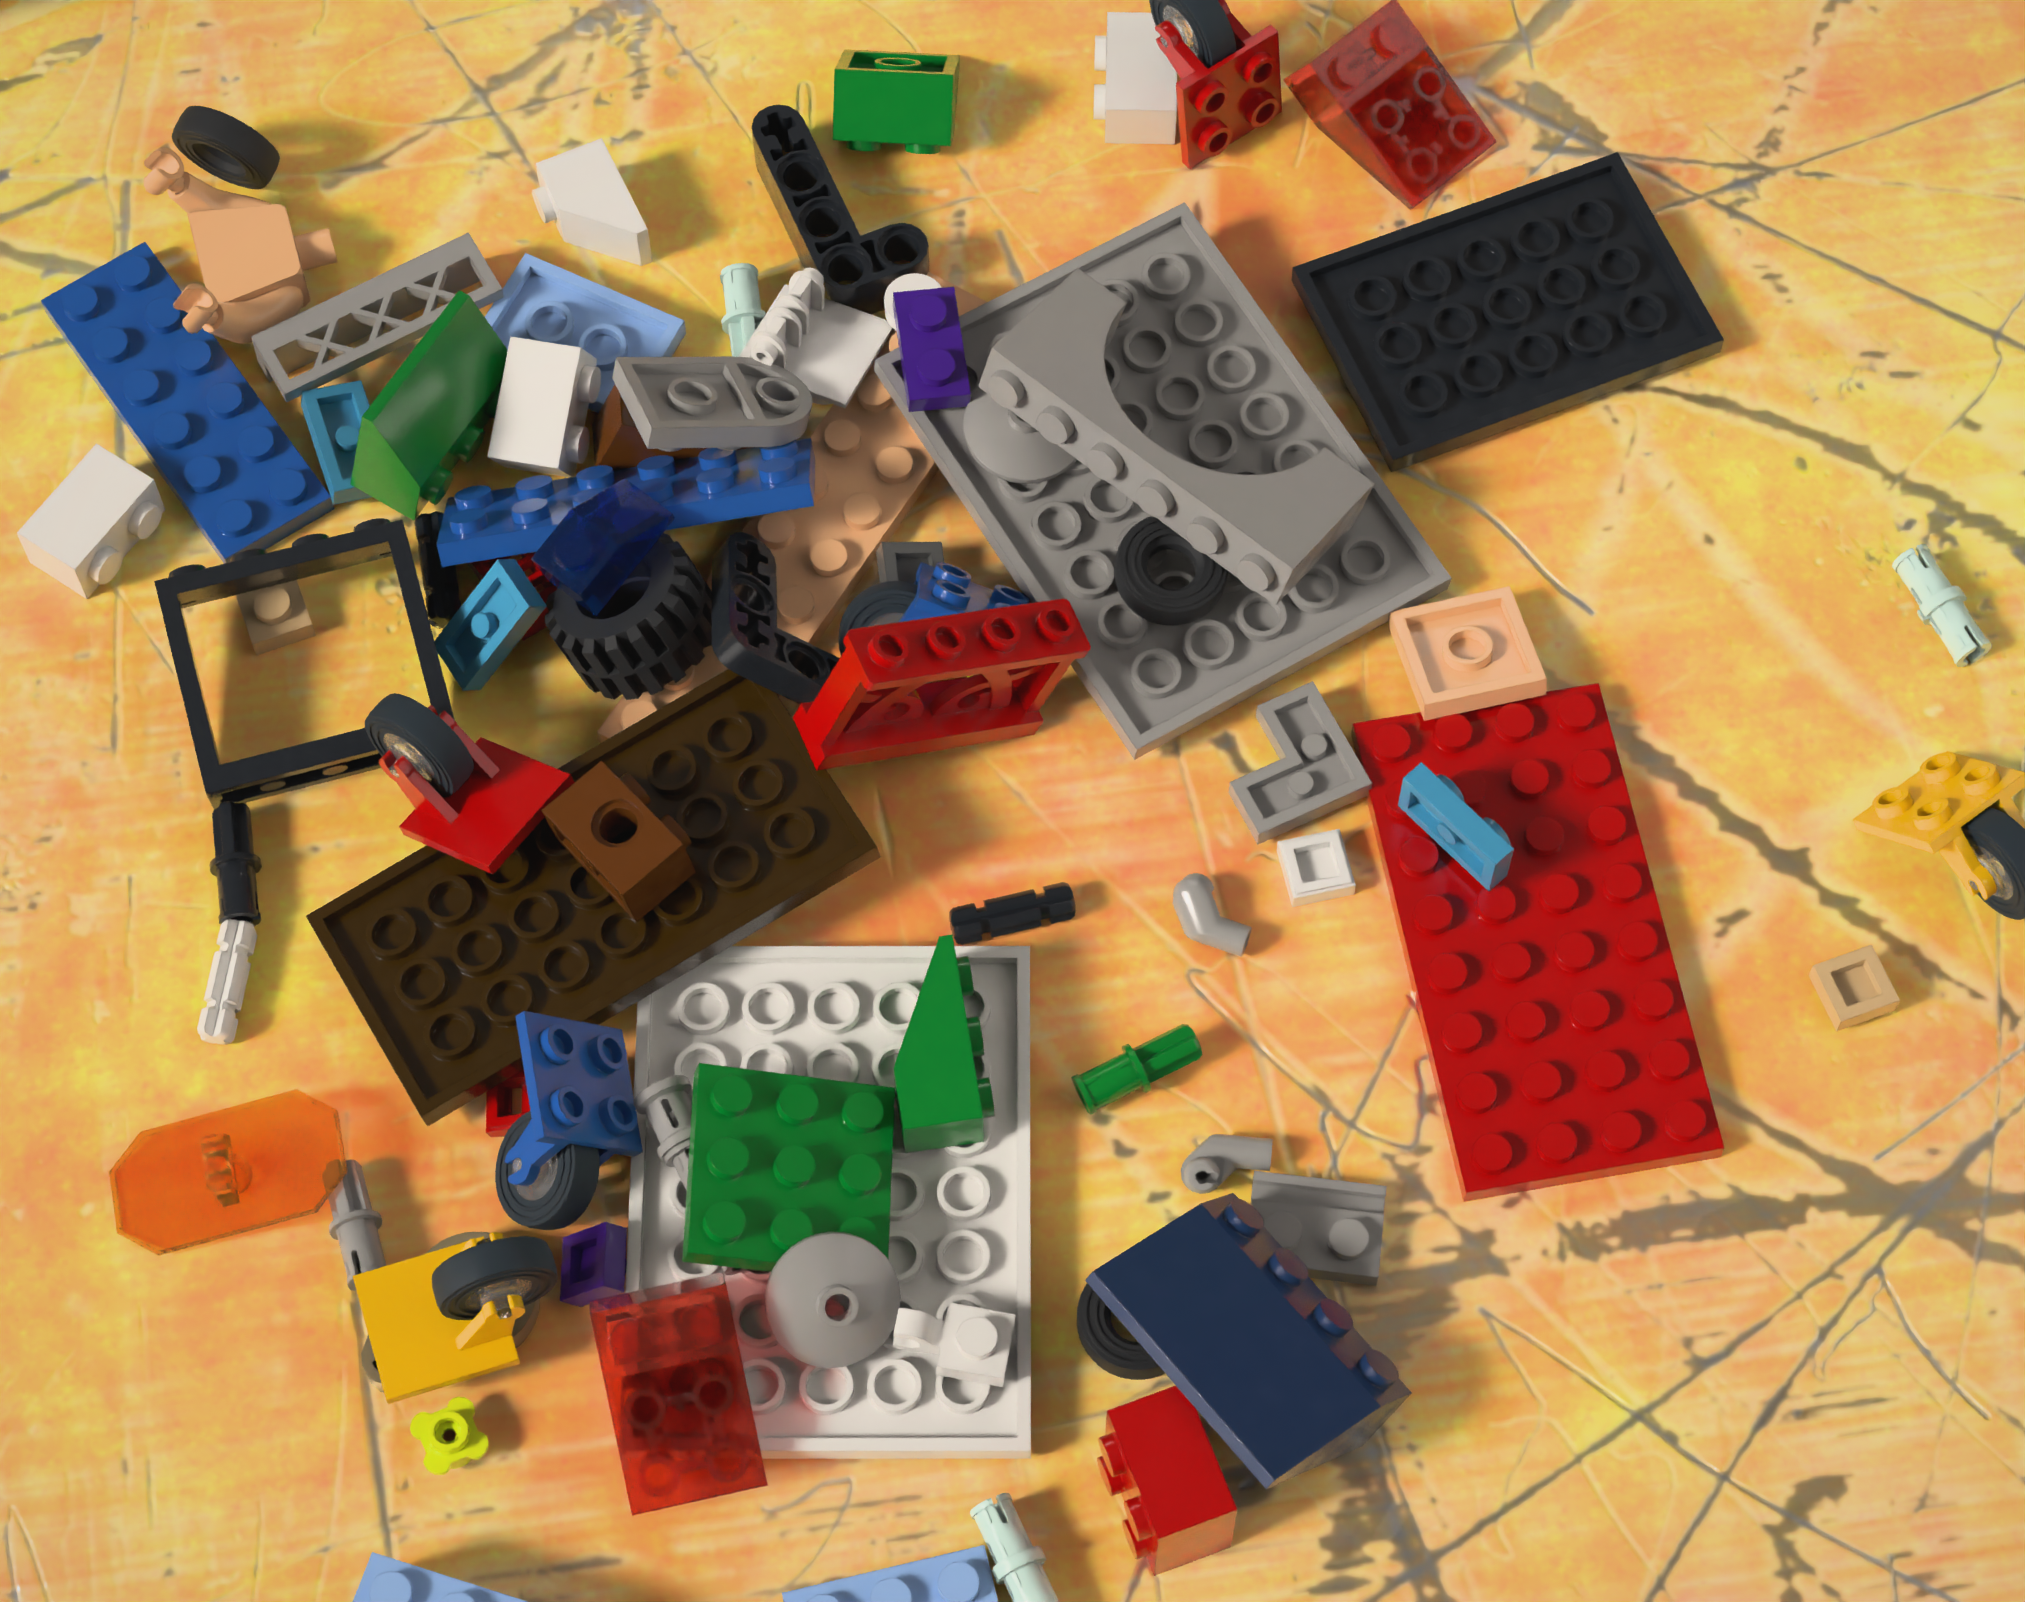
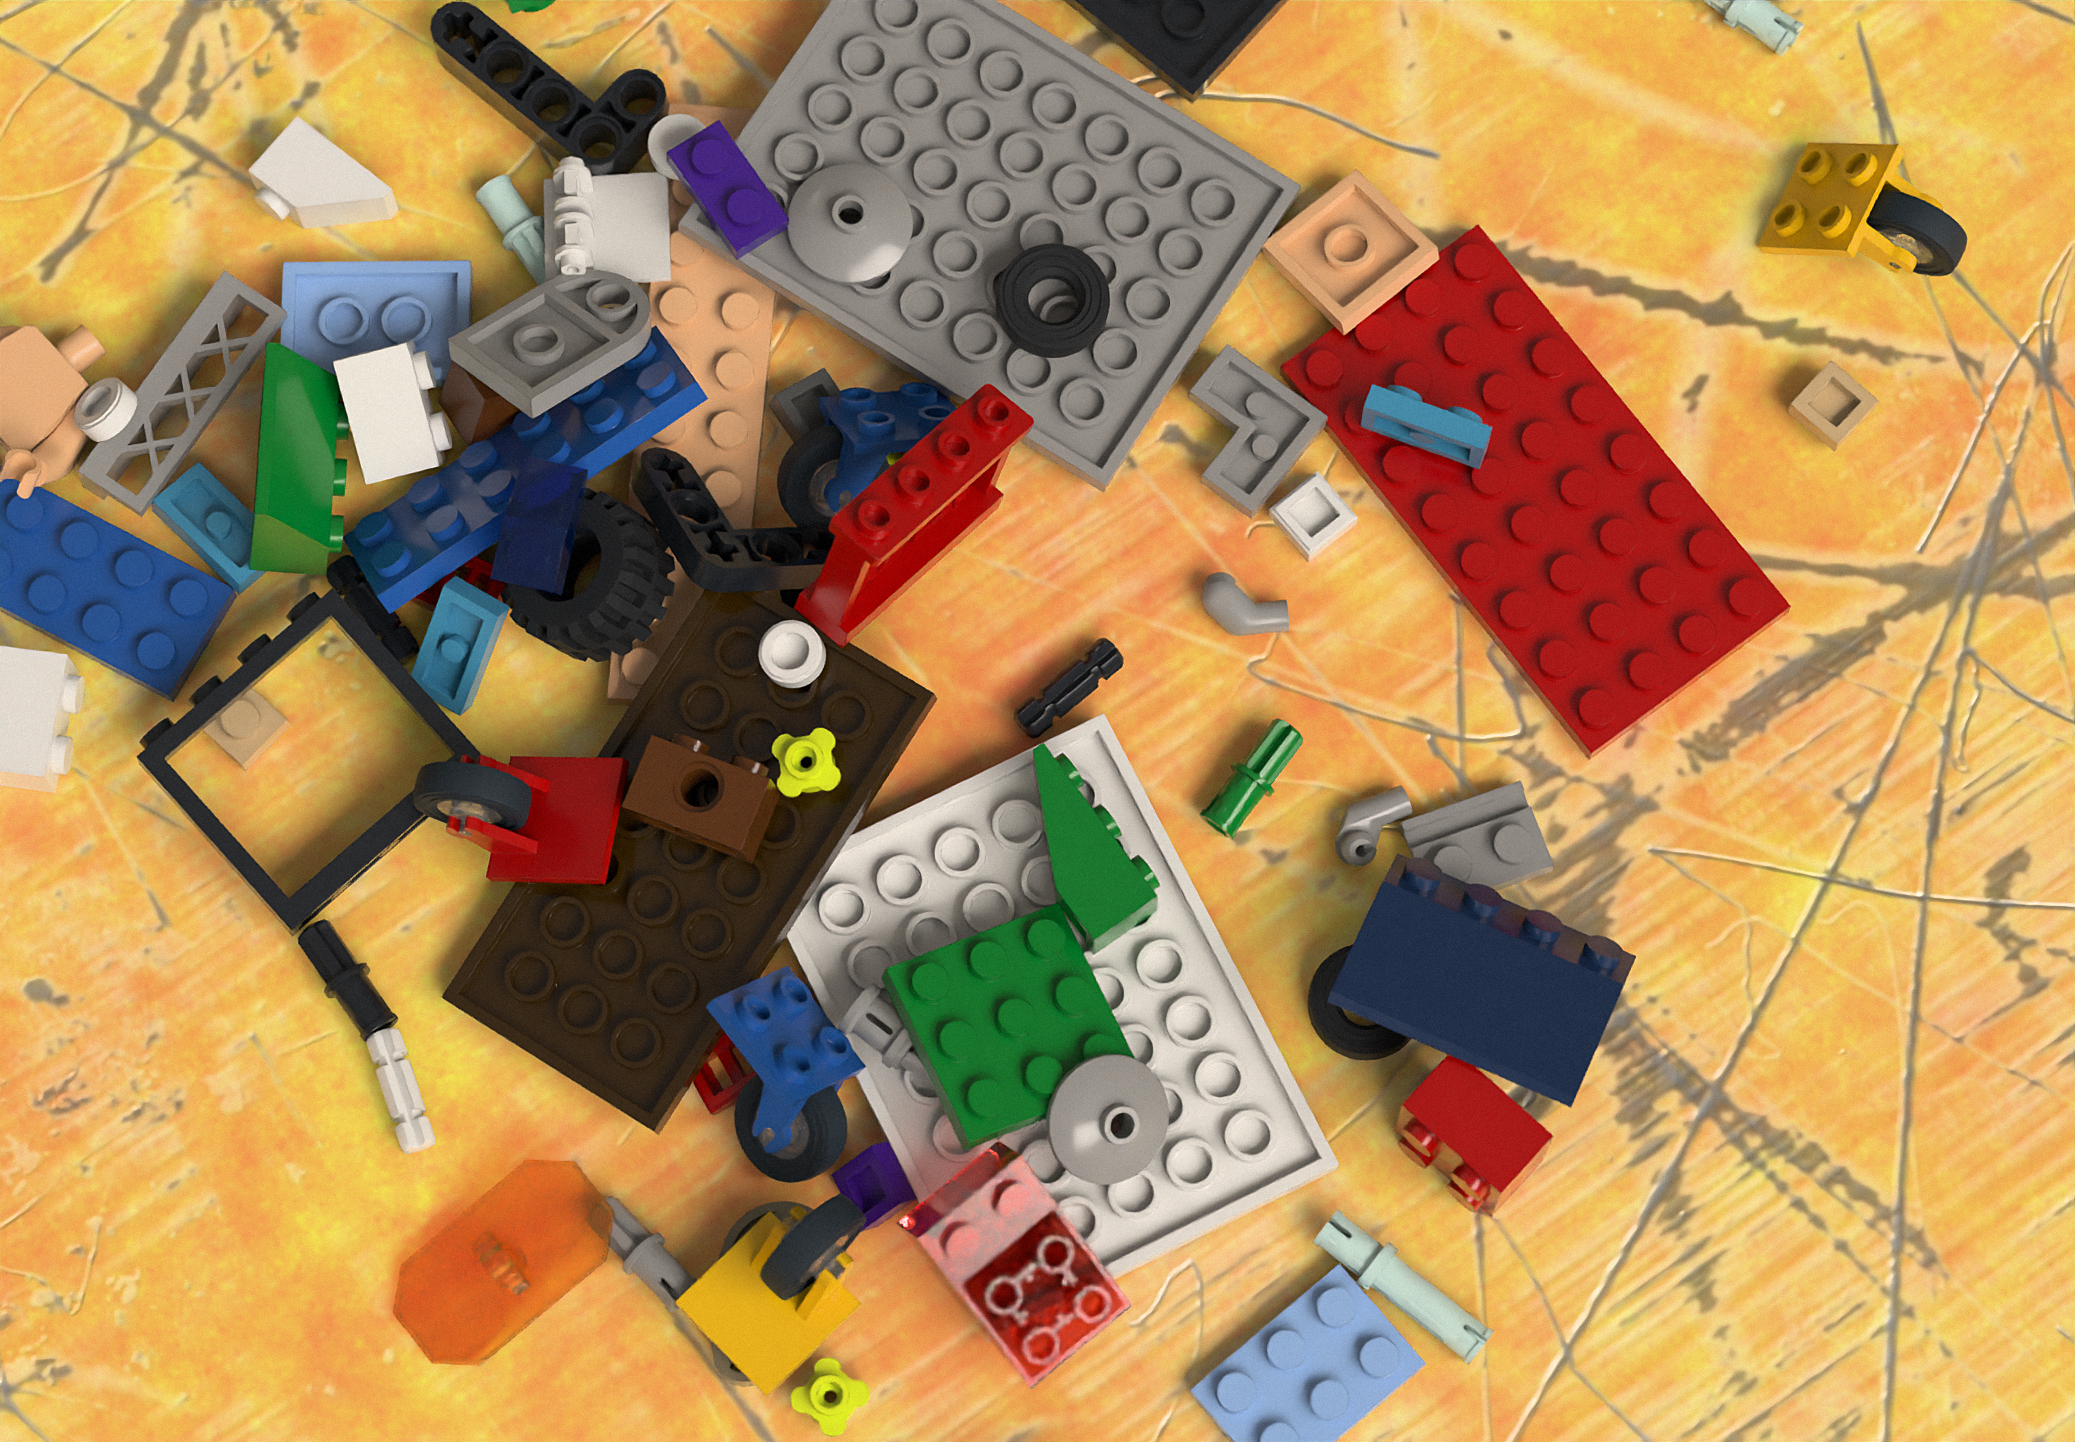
camera: 25 degrees left, 10 degrees up
white plate [892,1302,1016,1387] -> none
light grey arch [978,268,1375,606] -> none
none -> white tile [74,377,137,442]
none -> white tile [758,620,826,688]
none -> neon yellow plate [772,728,841,798]

